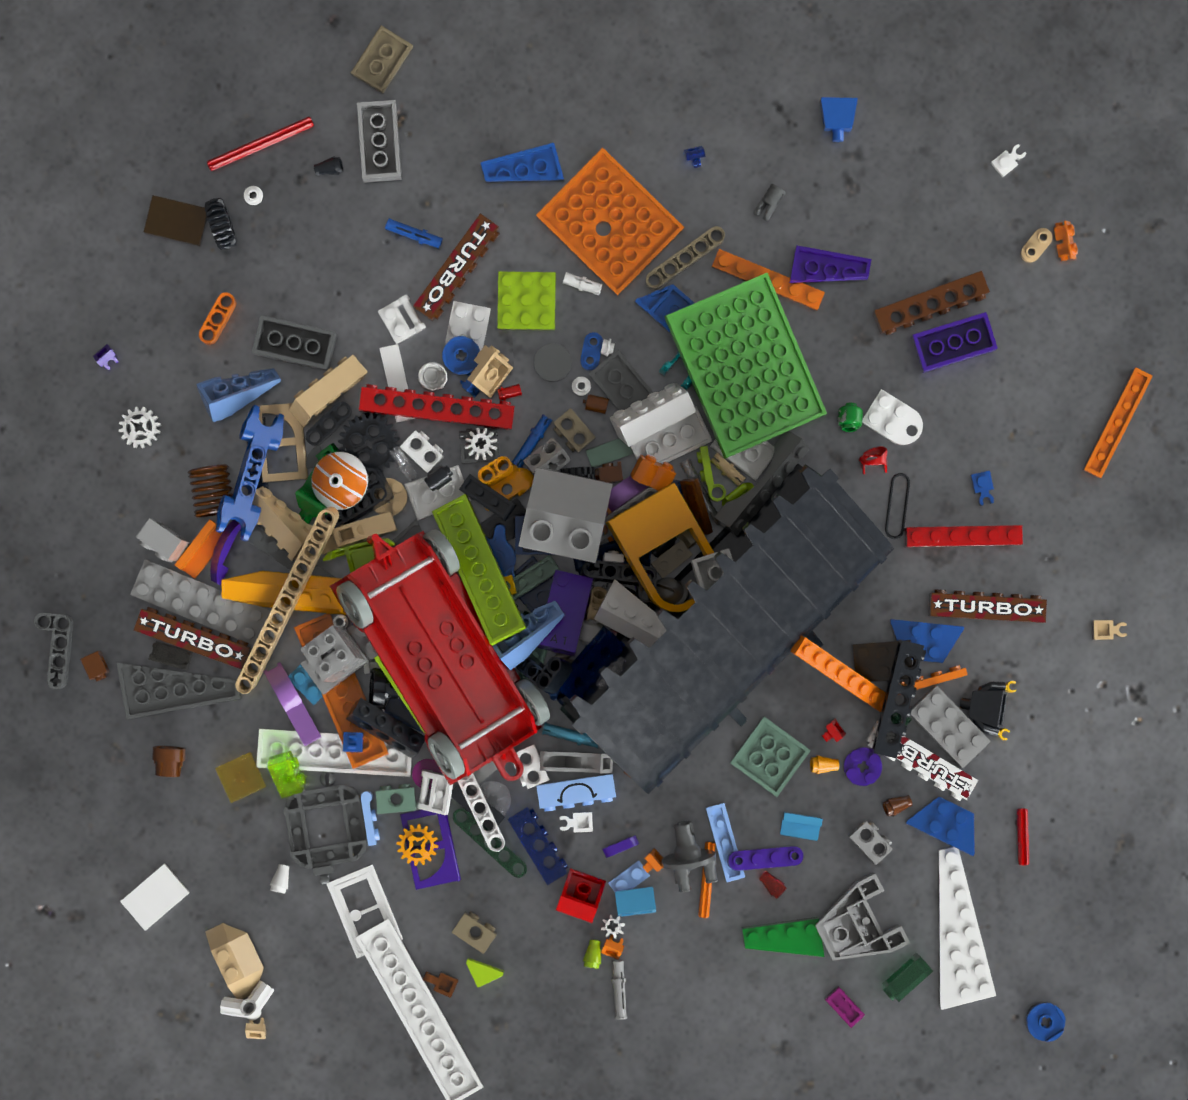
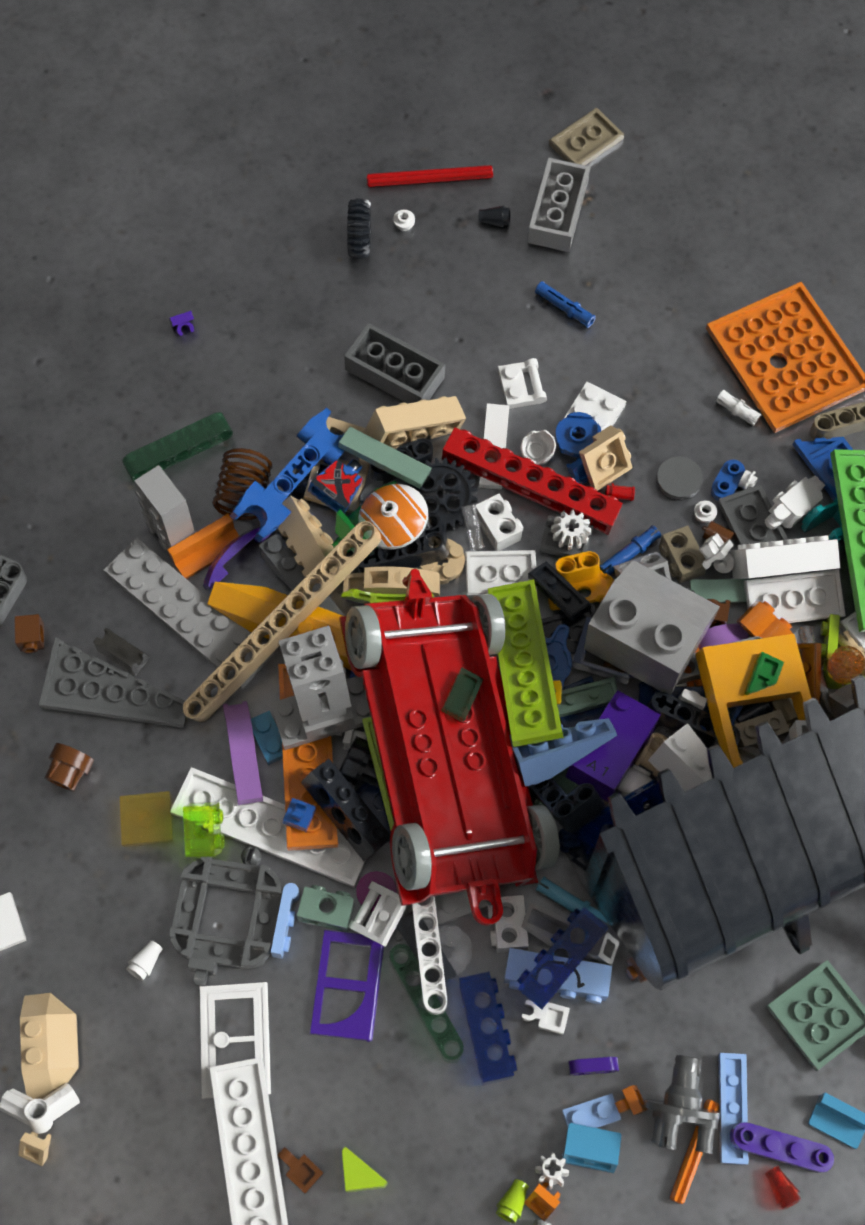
camera: 20 degrees right, 20 degrees down
white gear [119,407,161,448] -> none
brick [134,607,252,669] -> none
dark brown tile [144,195,207,246] -> none
medium blue wedge [196,368,281,422] -> none
orange beam [199,292,237,345] -> none
light orange gear [397,824,439,866] -> none
brick [413,213,500,322] -> none
black brick [424,464,453,491] -> none
dark tan brick [452,911,497,954] -> none
blue wing [480,143,564,182] -> none
lime plate [497,271,556,330] -> none
red slope [556,868,606,923] -> none
none -> clear green beam [122,412,233,482]
none -> torso [308,459,363,514]
none -> sand green tile [338,427,431,489]
none -> clear green tile [441,667,483,722]
none -> clear blue brick [517,907,609,1010]
none -> white hips [699,533,735,573]
none -> green tile [744,652,784,695]
none -> white hinge [764,475,825,530]
none -> clear orange wheel [827,646,865,684]

